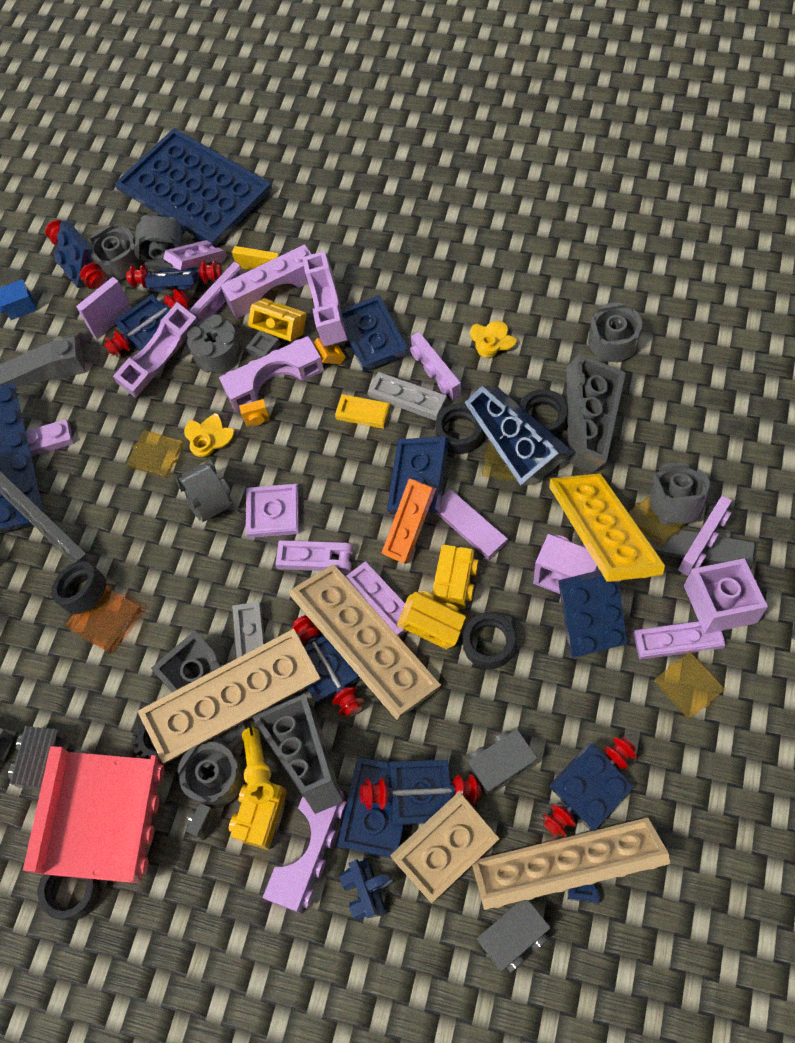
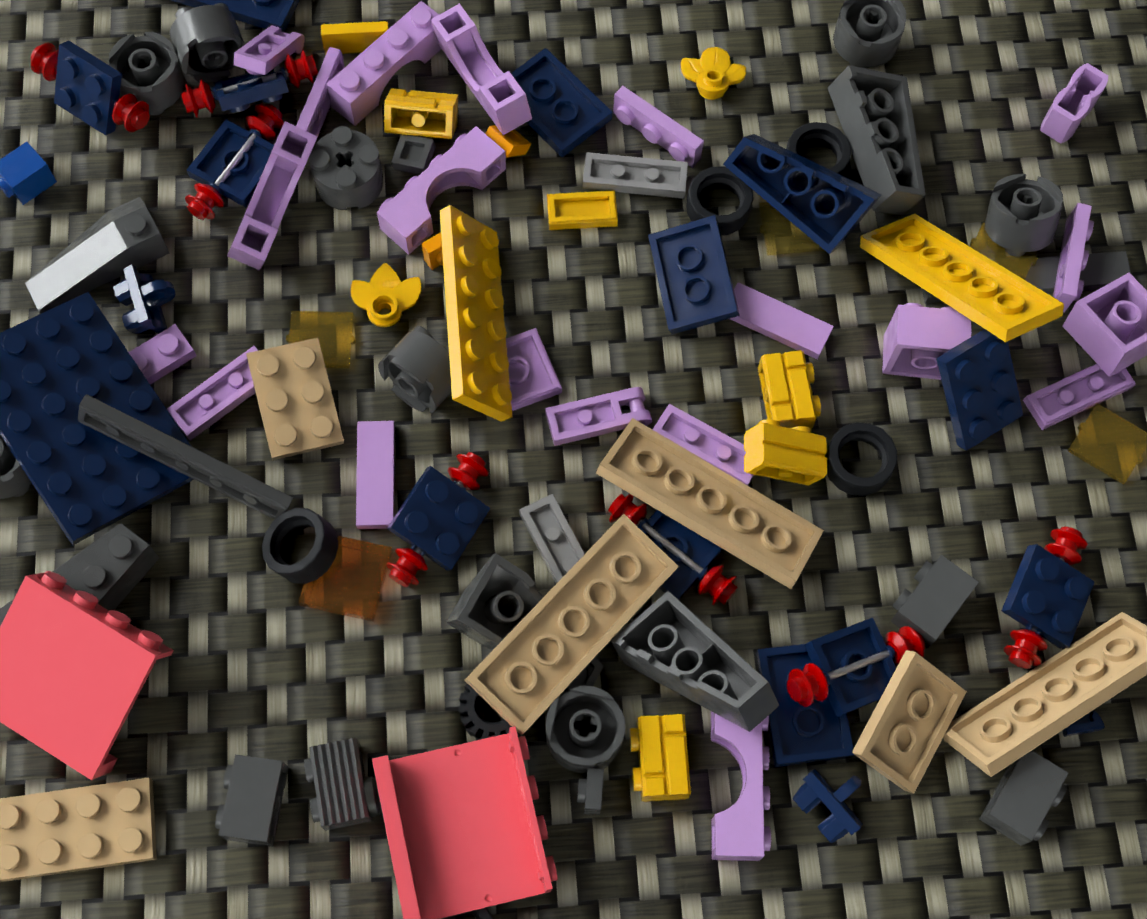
camera: 30 degrees left, 5 degrees up
lavender tile [76,277,132,339] -> none
yellow pin [242,727,274,804] -> none
orange plate [381,478,436,564] -> none
none -> dark blue hips [113,264,176,334]
none -> lavender plate [167,346,258,441]
none -> tan plate [246,338,344,460]
none -> lavender tile [356,421,395,529]
none -> dark blue plate [386,452,490,587]
none -> yellow plate [440,205,513,422]
none -> lavender brick [1040,63,1108,144]

